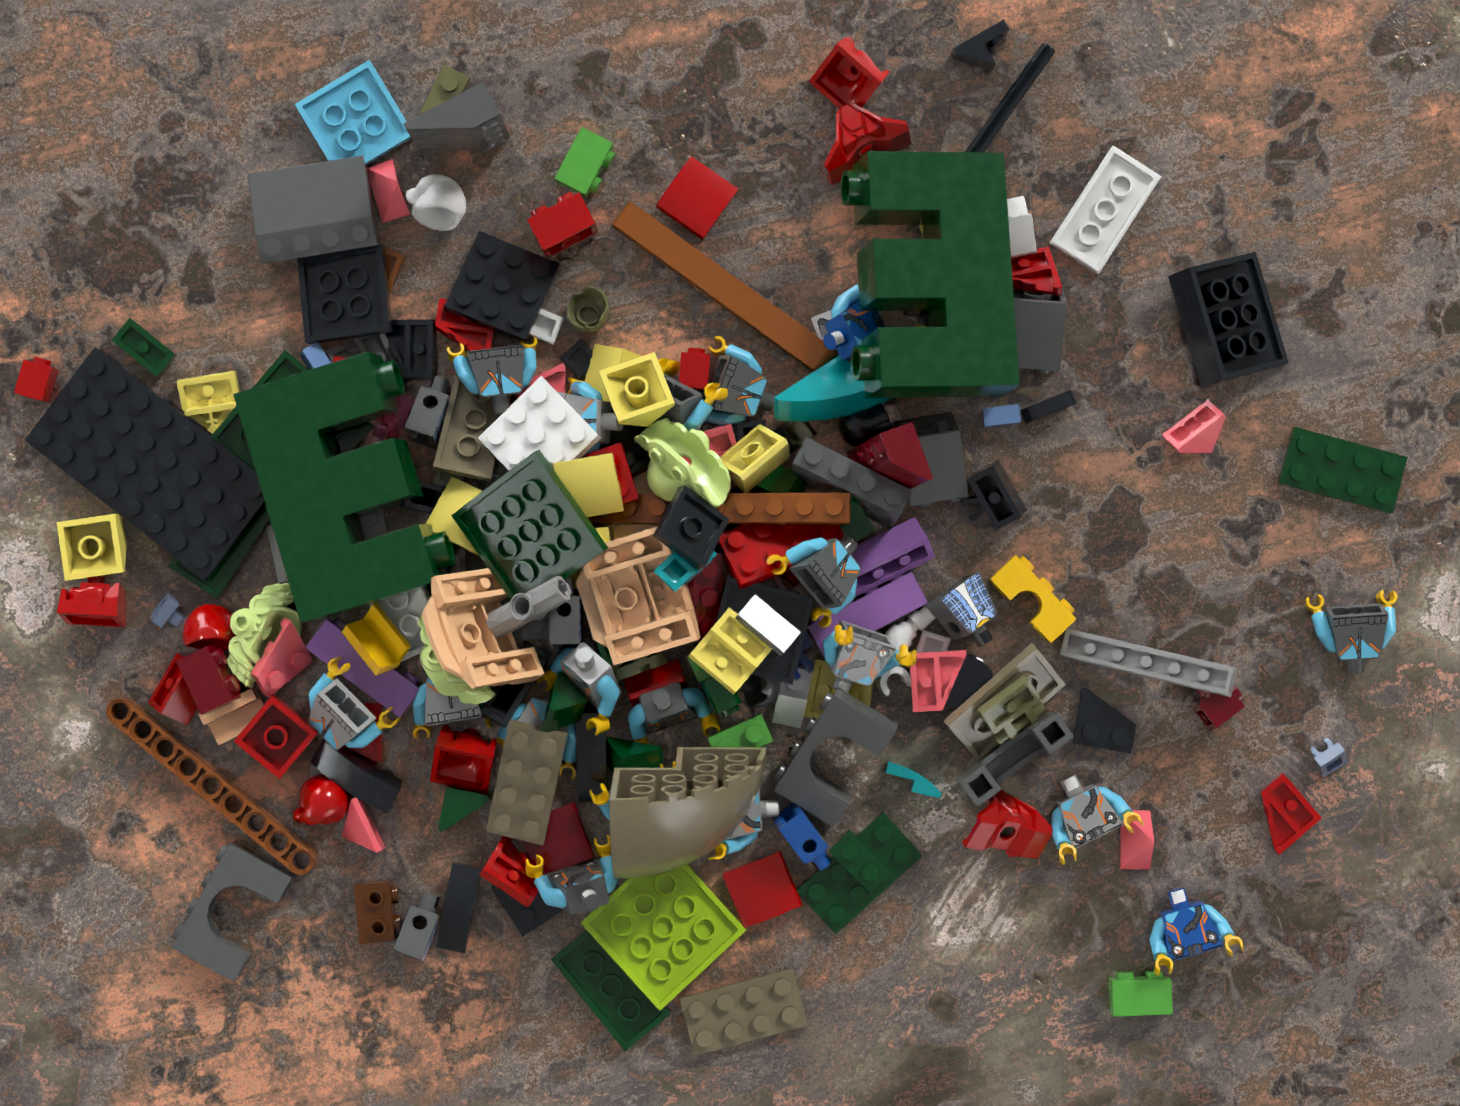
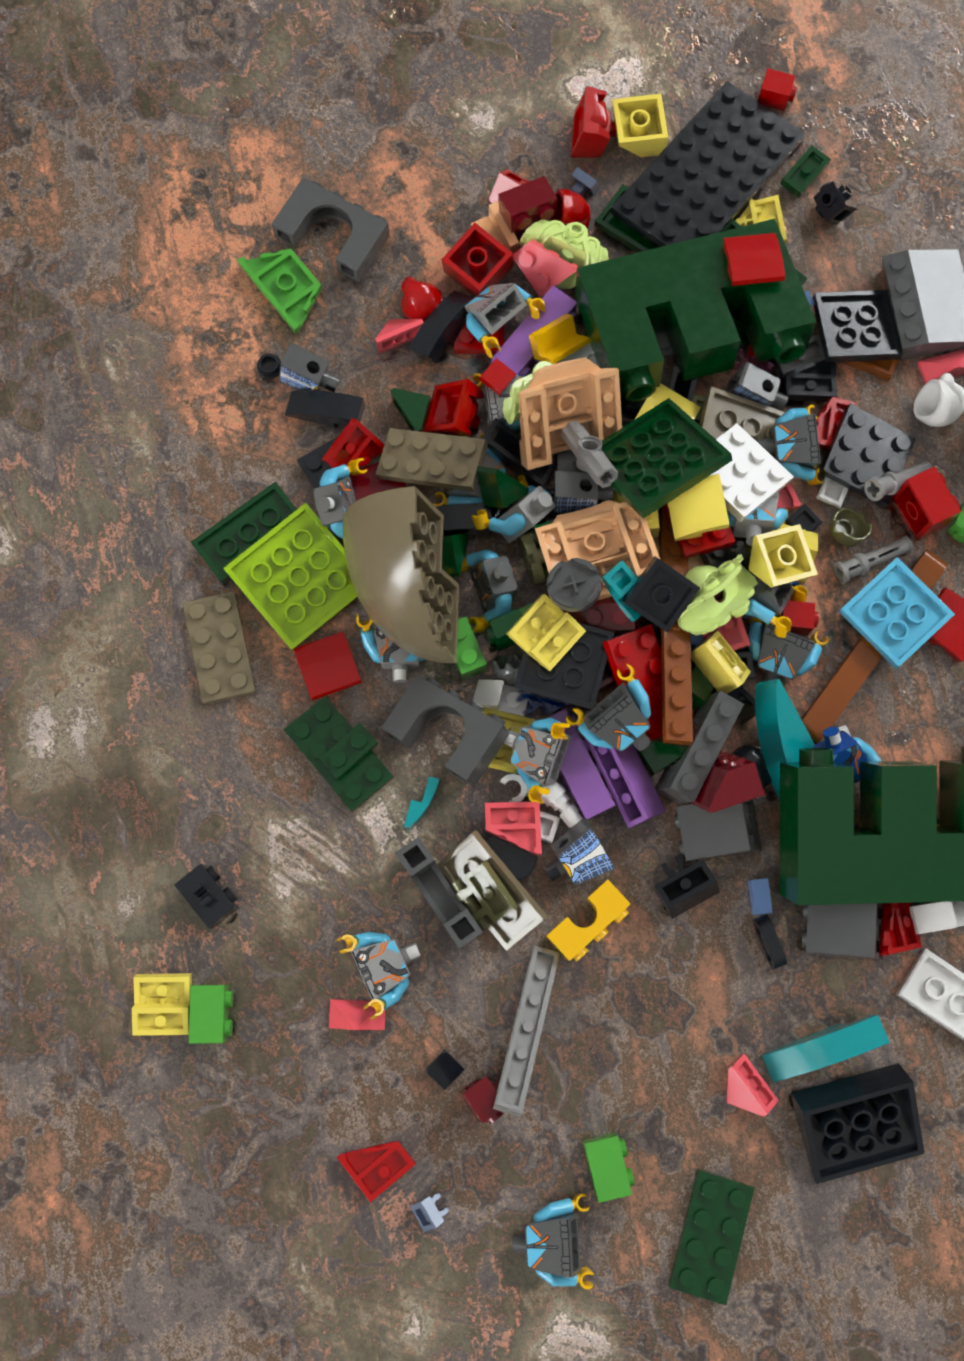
camera: 90 degrees right, 10 degrees down
dark orange beam [106,698,318,875] -> none
reddish brown brick [354,879,402,944] -> none
red panel [623,659,688,707] -> none
tile [735,594,801,656] -> none
blue torso [772,802,832,871] -> none
red piece [962,789,1052,859] -> none
black wing [1072,688,1136,753] -> none
torso [1149,888,1244,976] -> none
none -> light yellow slope [132,973,192,1036]
none -> black brick [174,863,239,929]
none -> bright green wing [237,248,322,334]
none -> black plate [257,353,281,379]
none -> black slope [425,1049,465,1090]
none -> red tile [480,358,517,396]
none -> dark grey tile [547,558,602,612]
none -> bright green brick [582,1132,635,1203]
none -> red slope [723,233,785,286]
none -> teal slope [761,1014,890,1082]
none -> black brick [813,181,857,225]
none -> light grey pin [833,536,913,584]
none -> medium azure plate [838,557,955,669]
none -> light grey pin [864,461,932,501]

